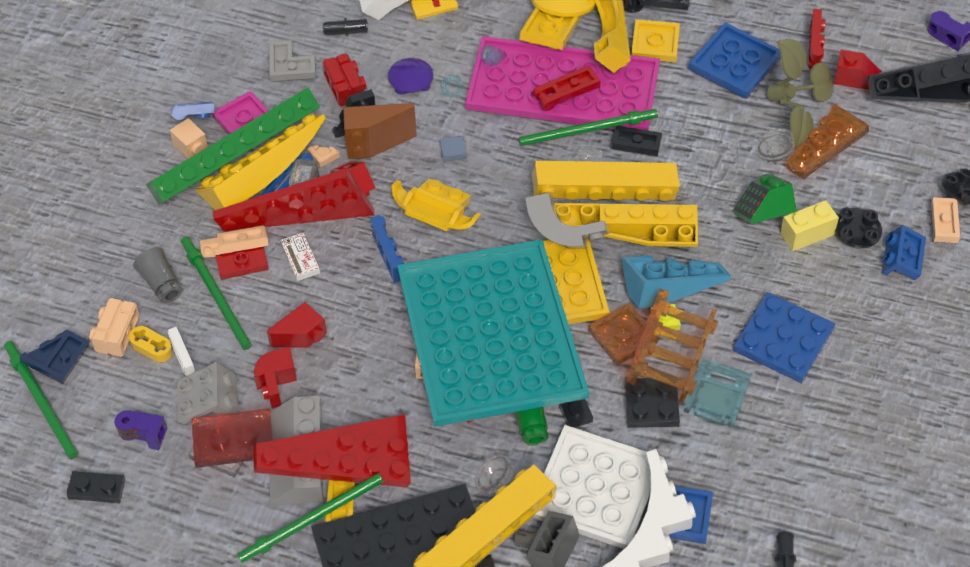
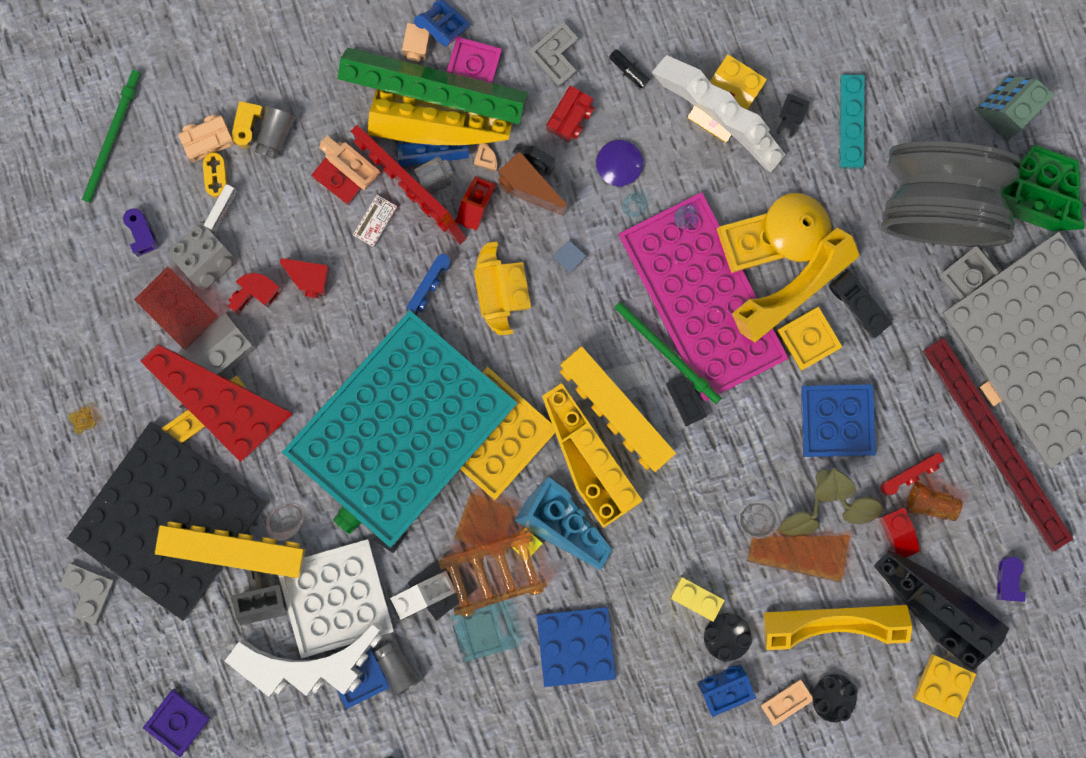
camera: 50 degrees right, 30 degrees up
dark blue wing [20,330,89,384] -> none
black plate [66,471,126,503] -> none
green bar [181,236,252,350] -> none
green bar [237,473,383,563] -> none
light grey arch [525,193,610,249] -> none
red plate [533,66,601,111] -> none
green slope [734,174,797,224] -> none
none -> yellow leg [232,101,265,149]
none -> flat silver plant [374,641,422,698]
none -> white bracket [390,571,456,620]
none -> yellow arch [763,605,912,650]
none -> clear orange plant [907,481,962,521]

